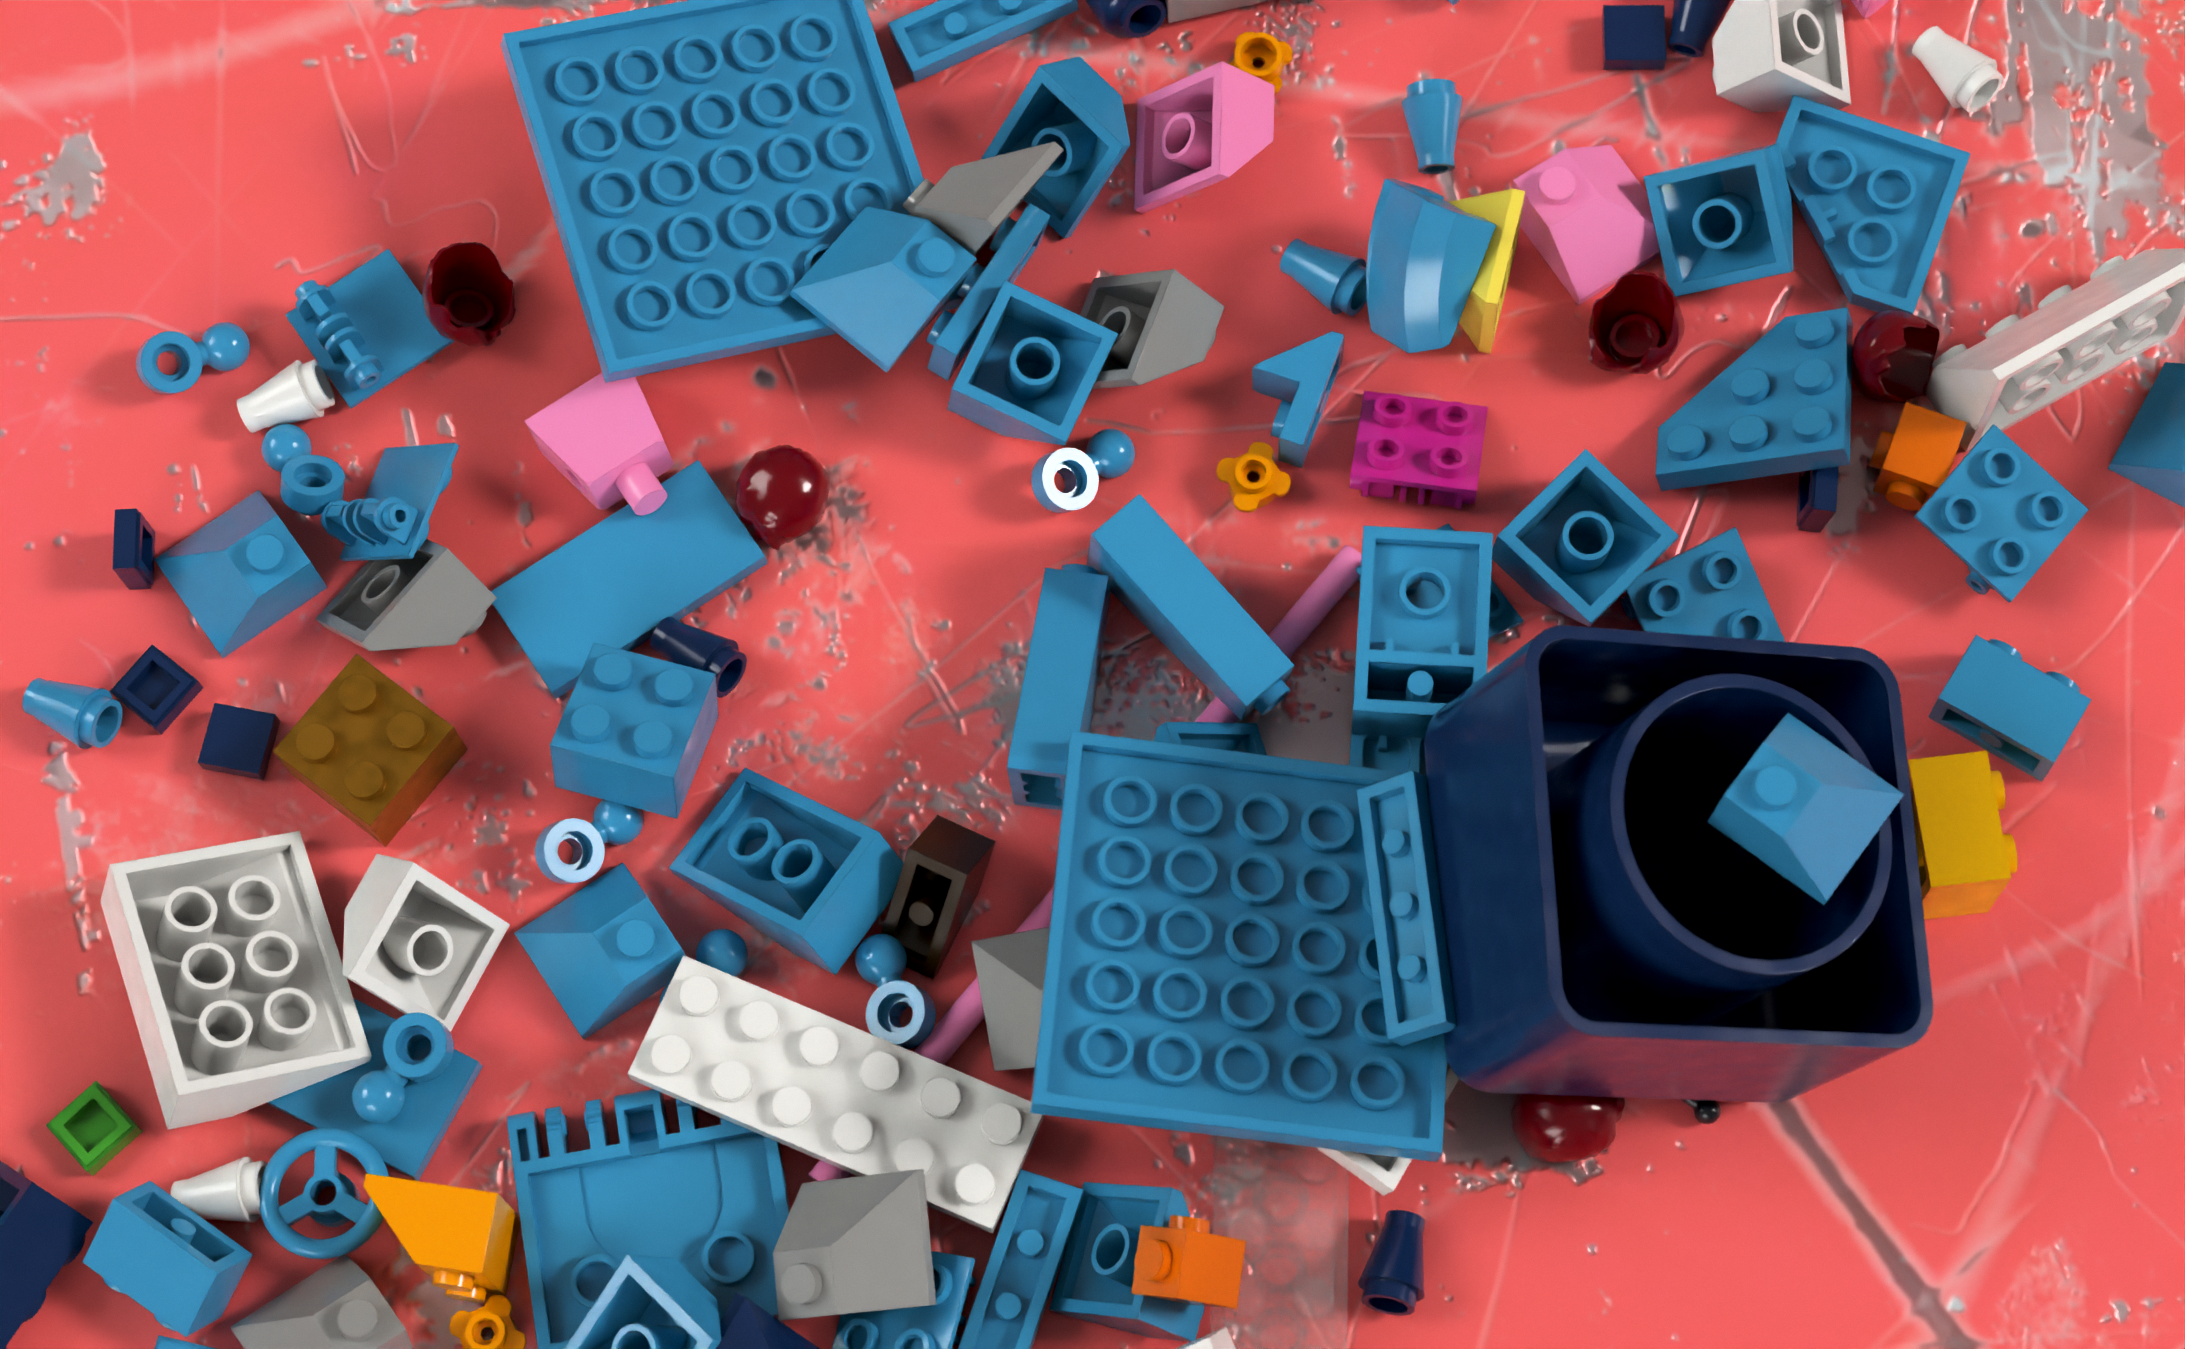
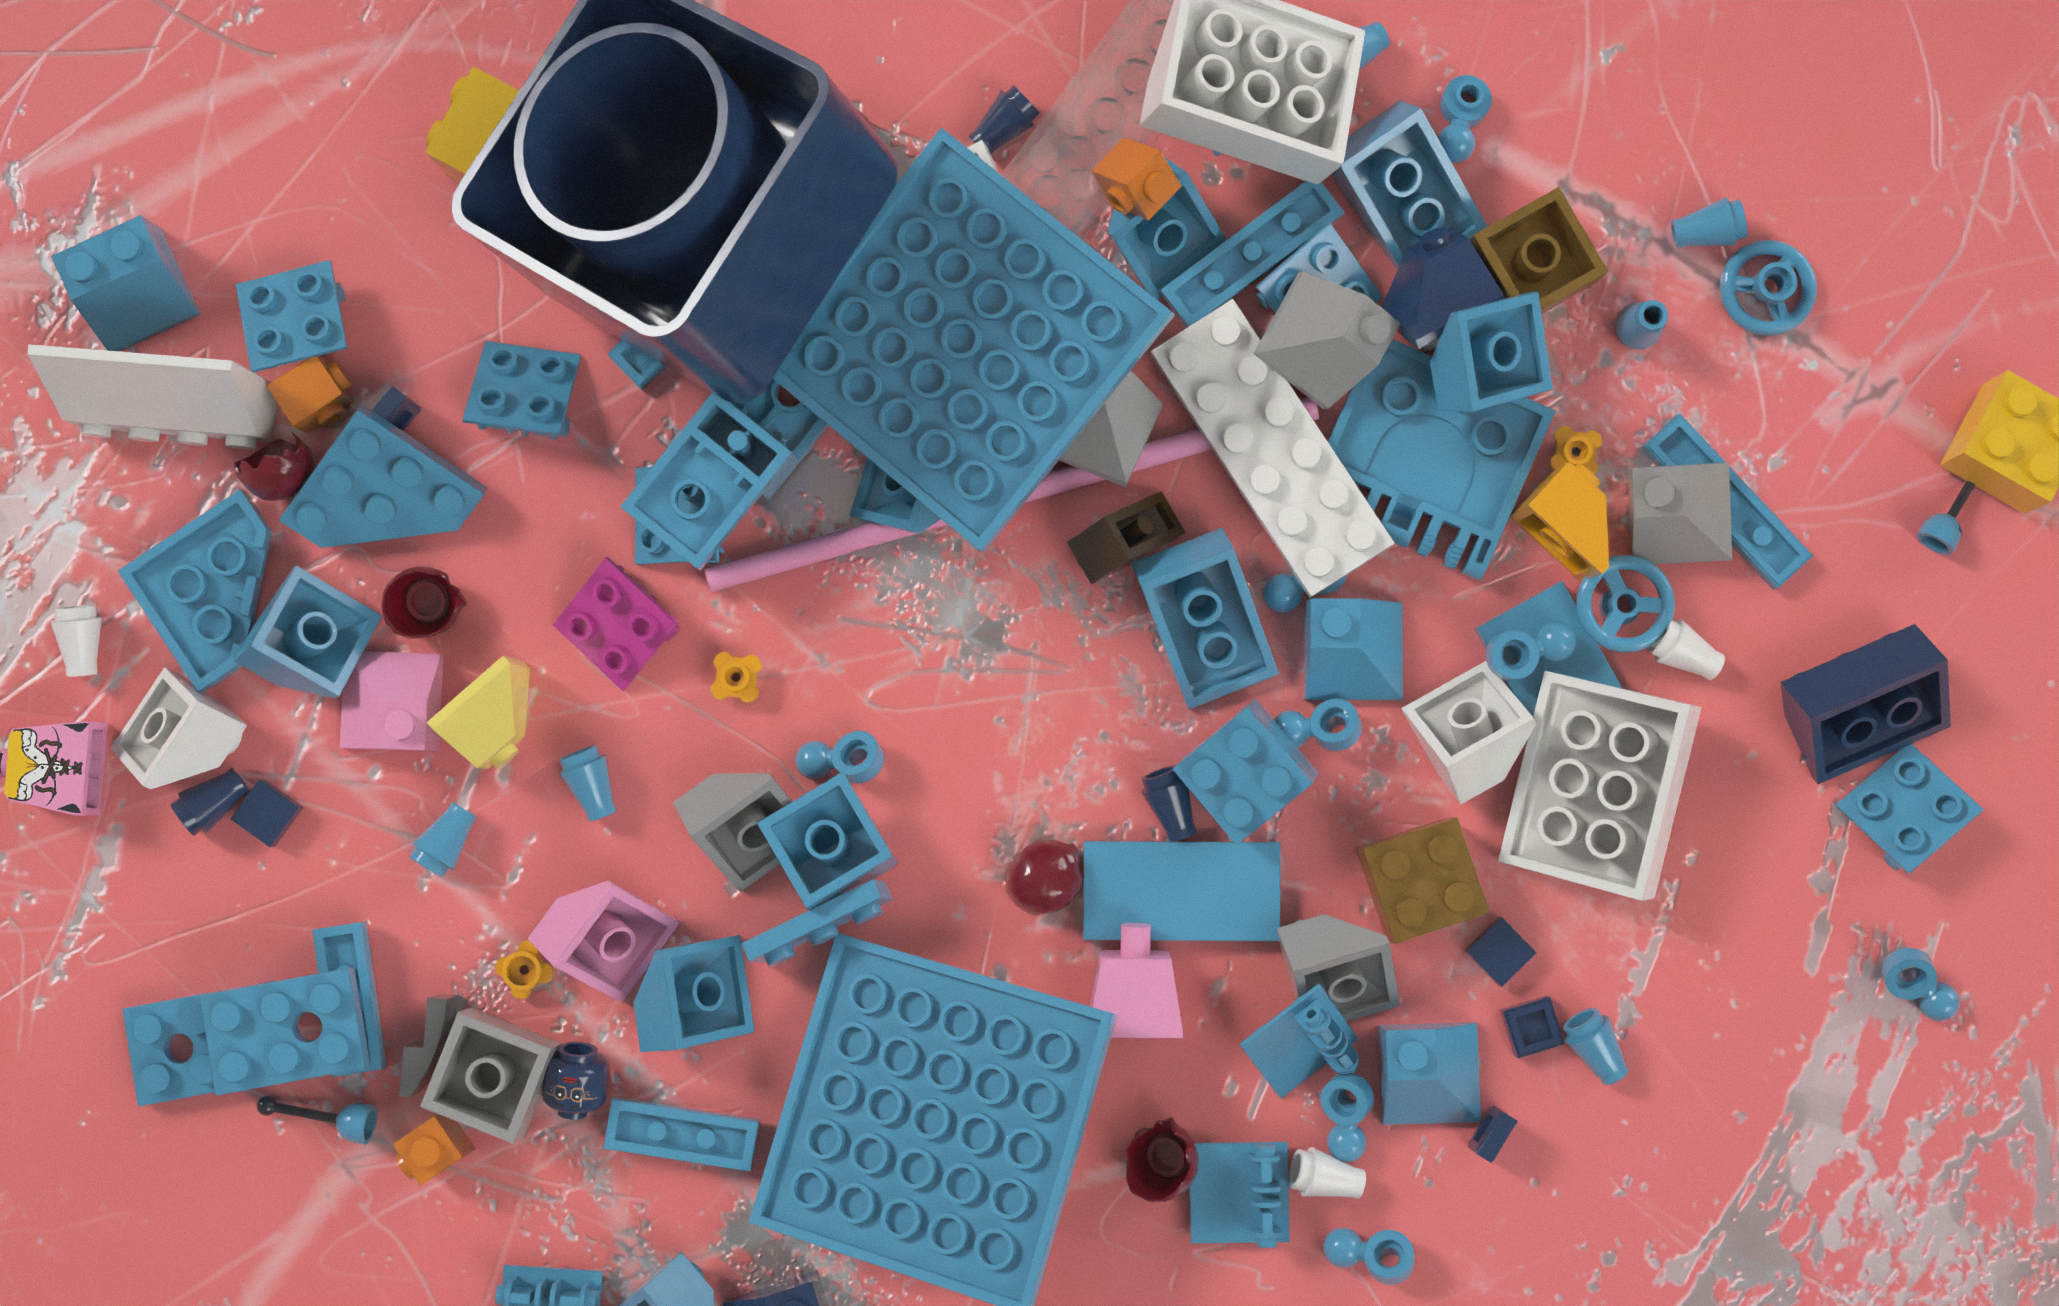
camera: 150 degrees left, 15 degrees up
bright green tile [46,1081,143,1176] -> none
dark azure brick [82,1181,253,1337] -> none
dark azure slope [789,206,977,373] -> none
dark azure plate [855,934,936,1049] -> none
light grey slope [902,141,1064,256] -> none
dark azure slope [1007,564,1111,810] -> none
dark azure slope [1087,494,1294,720] -> none
dark azure slope [1252,331,1344,468] -> none
dark azure plate [1357,770,1457,1046] -> none
dark azure slope [1366,178,1496,353] -> none
dark azure slope [1492,449,1679,627] -> none
dark azure slope [1707,713,1904,905] -> none
dark azure brick [1928,635,2092,782] -> none

